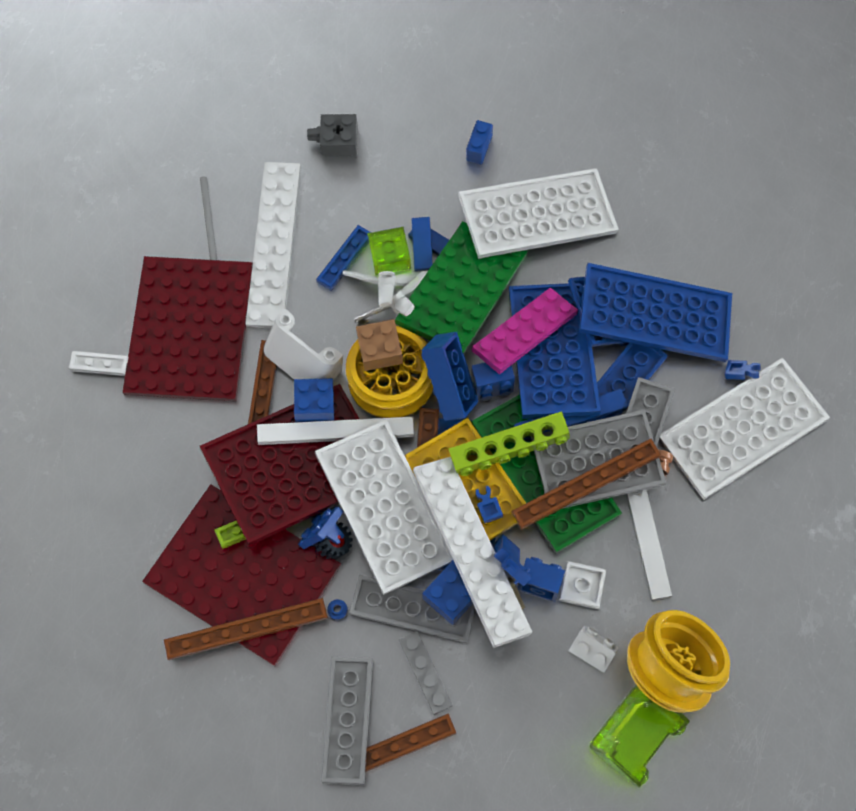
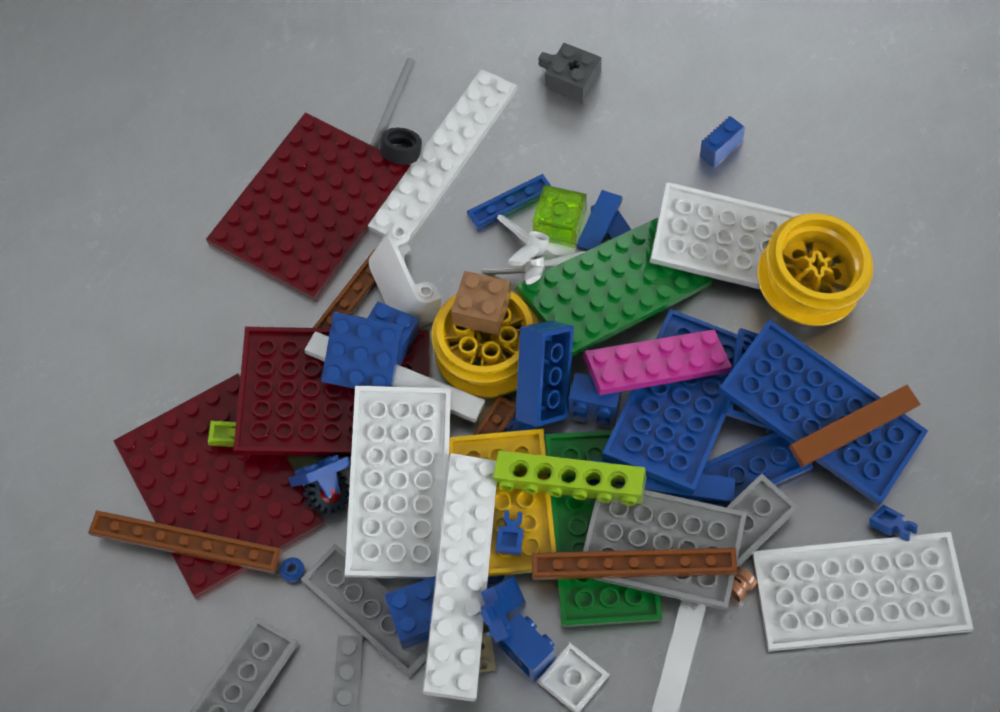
camera: 30 degrees right, 5 degrees down
white plate [69,351,129,376] -> none
none -> blue plate [321,312,404,389]
none -> black tyre [380,127,422,165]
none -> yellow wheel [757,213,873,326]
none -> dark orange tile [789,384,921,468]

